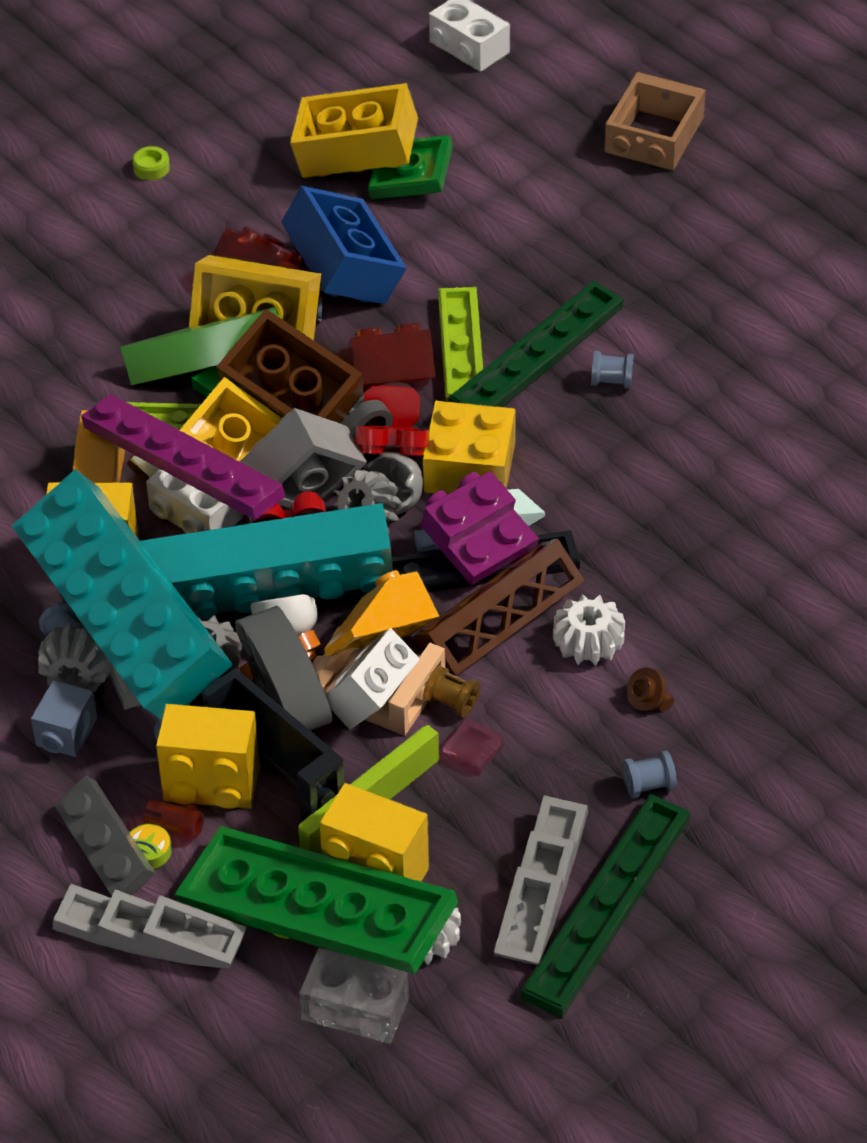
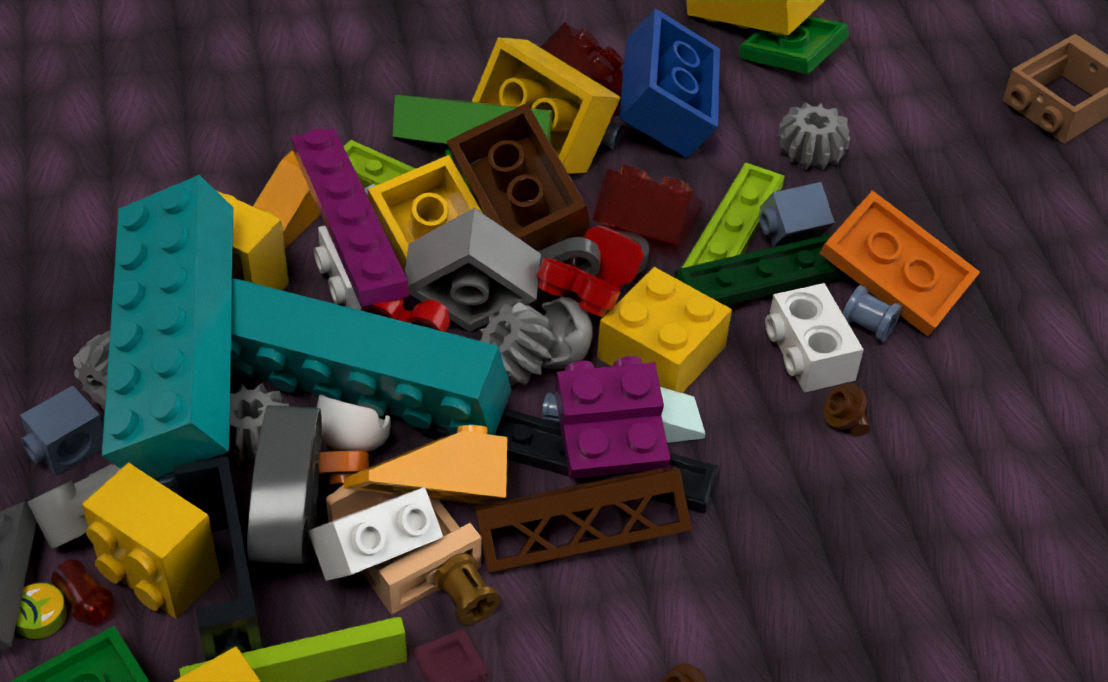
camera: 25 degrees right, 0 degrees up
white gear [553,593,625,667] -> none
none -> light grey piece [27,464,120,549]
none -> sand blue brick [759,182,835,247]
none -> white brick [765,283,864,393]
none -> light grey gear [778,102,850,170]
none -> orange plate [819,190,980,337]
none -> reddish brown plate [823,382,870,436]

